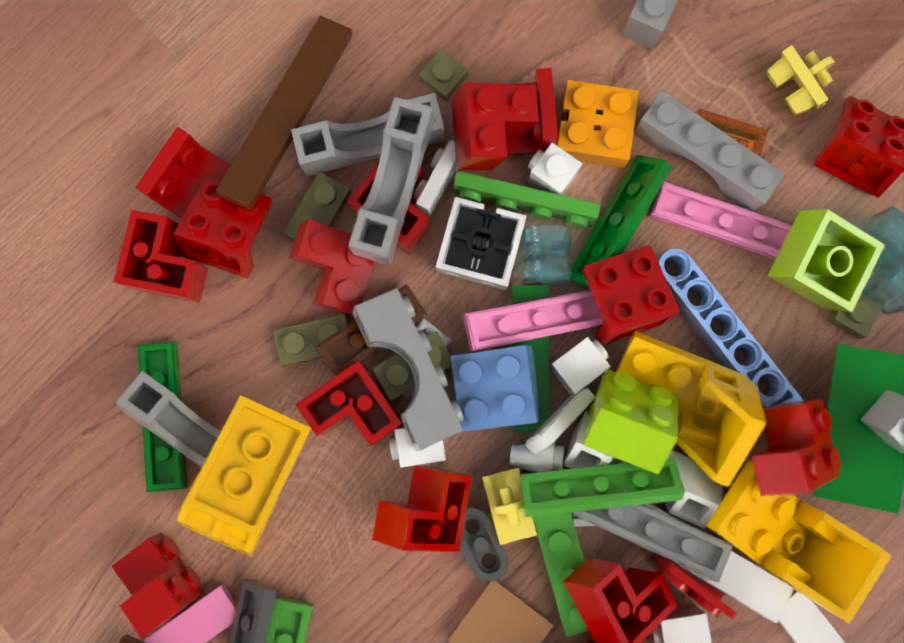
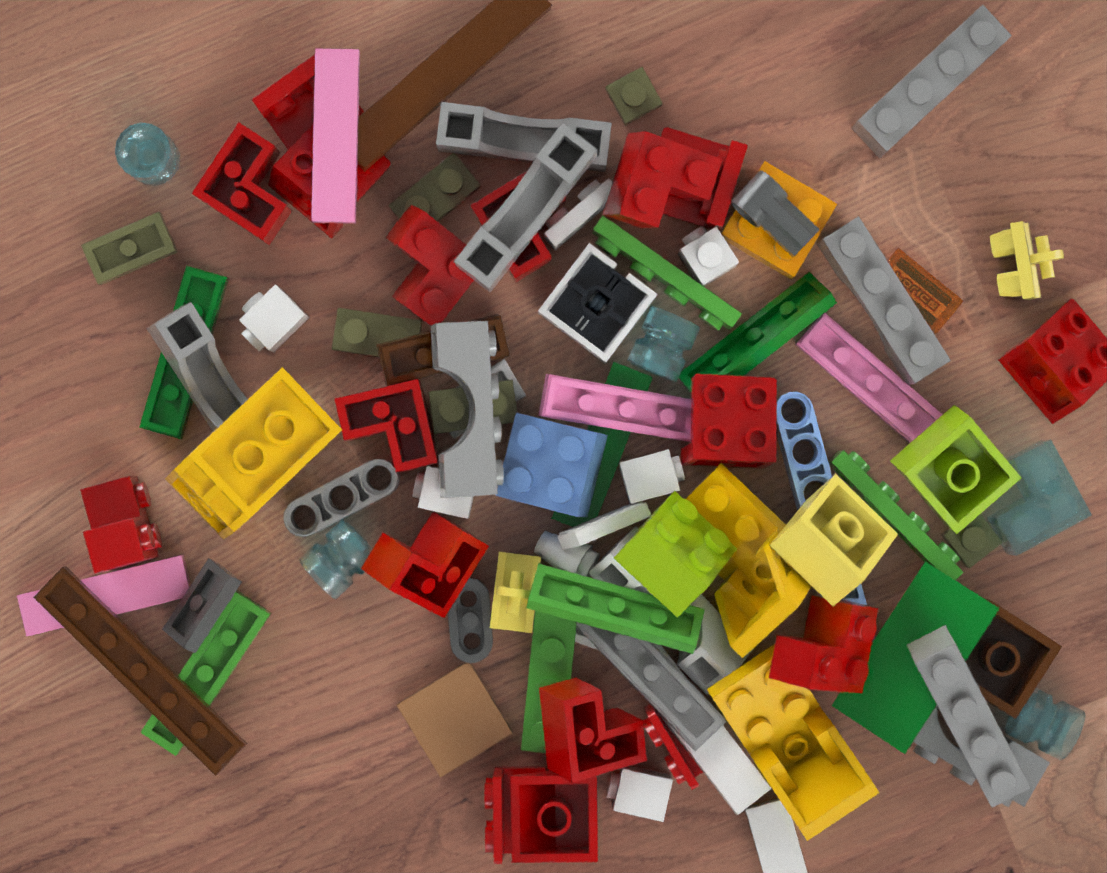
camera: 20 degrees right, 5 degrees up
none -> olive plate [81,212,178,285]
none -> clear light blue wheel [115,123,180,186]
none -> white brick [239,284,310,353]
none -> light grey beam [283,459,400,537]
none -> clear light blue wheel [299,519,373,599]
none -> bright pink tile [311,48,360,224]
none -> dark grey piece [730,170,820,257]
none -> light yellow brick [770,474,898,606]
none -> bright green plate [828,450,964,580]

